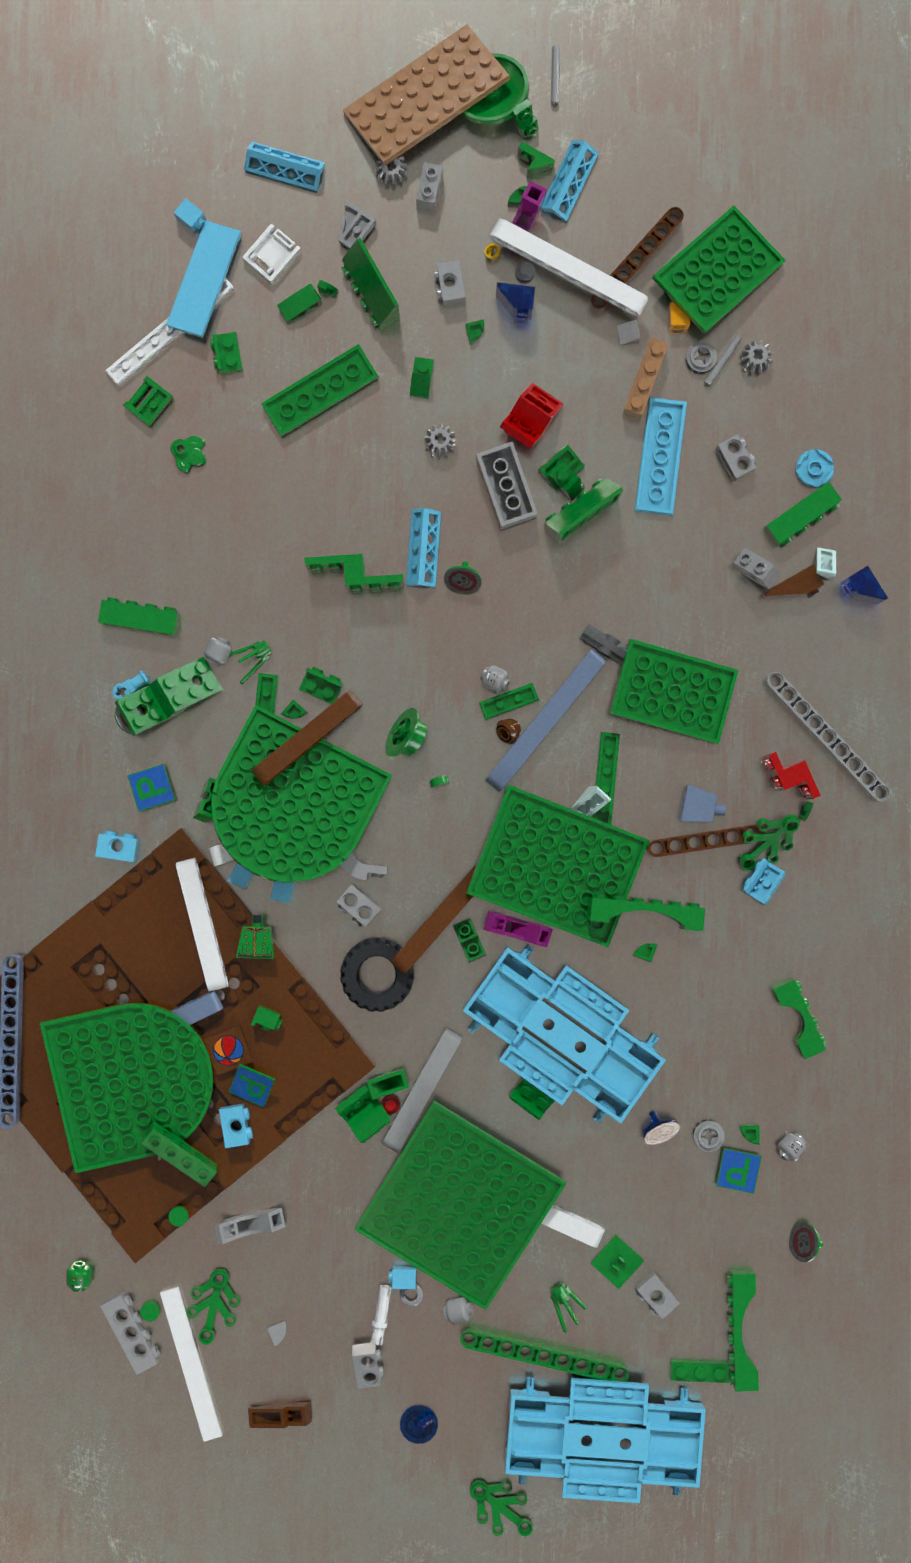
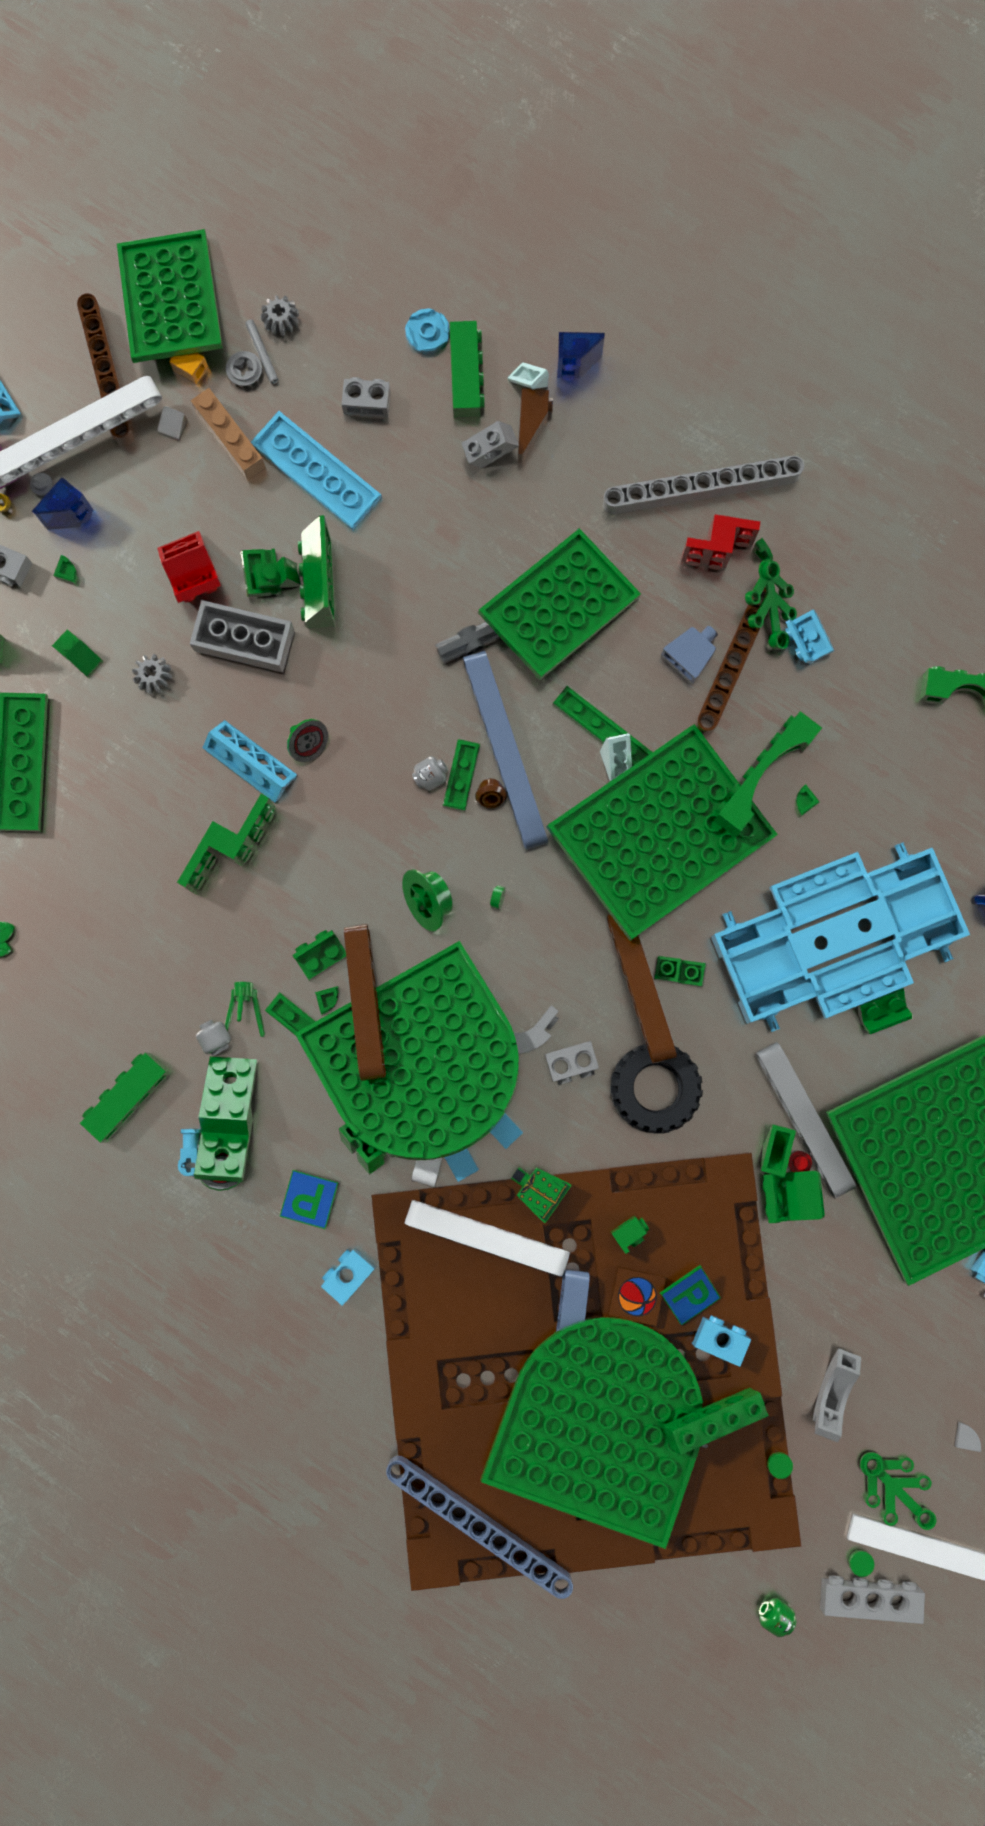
camera: 55 degrees left, 5 degrees down
magenta arch [483,911,553,947] -> none

